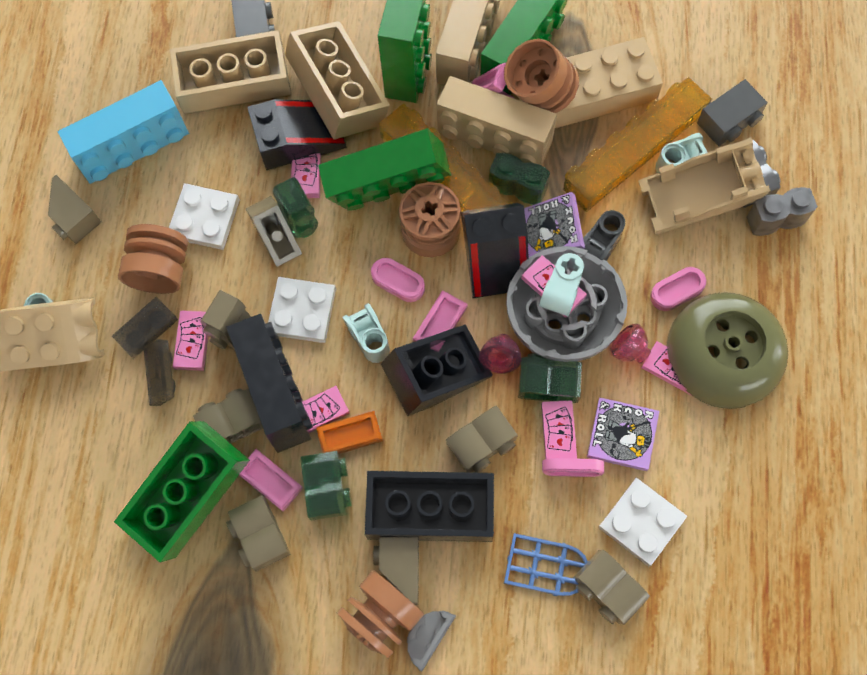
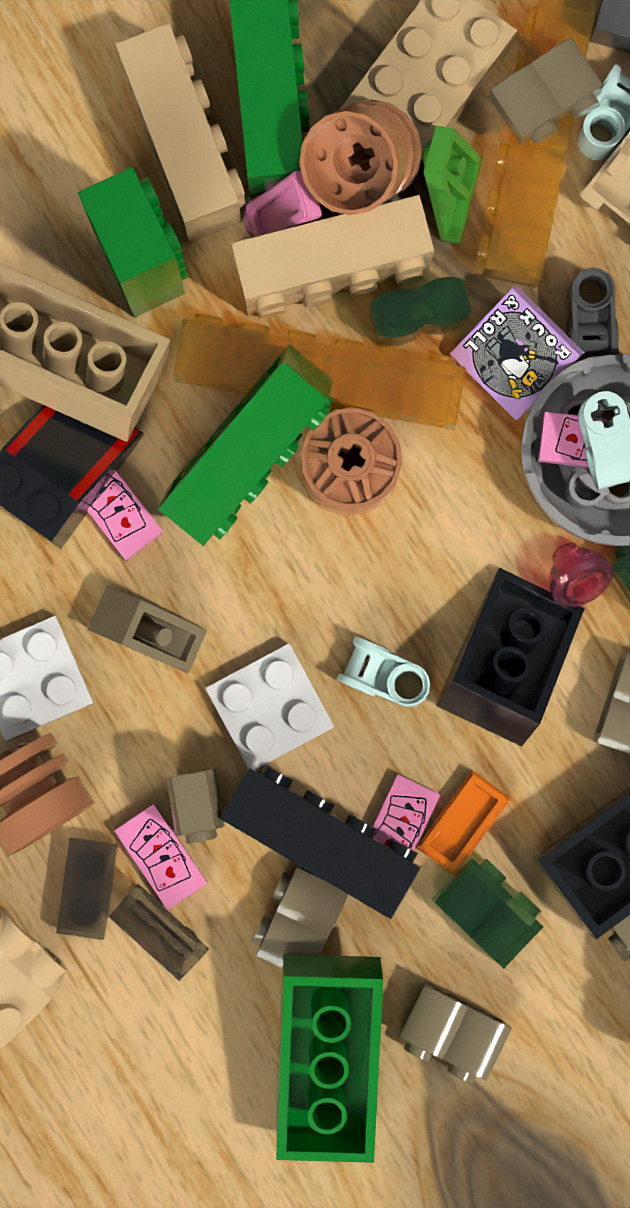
camera: 45 degrees left, 15 degrees up
bright pink tile [239,449,303,512] -> none
clear green brick [273,177,318,238] -> none
bright pink tile [371,258,425,302] -> none
bright pink tile [413,290,468,352] -> none
black slope [461,203,529,298] -> none
none -> bright green wing [423,126,483,245]
none -> dark tan brick [489,37,604,145]

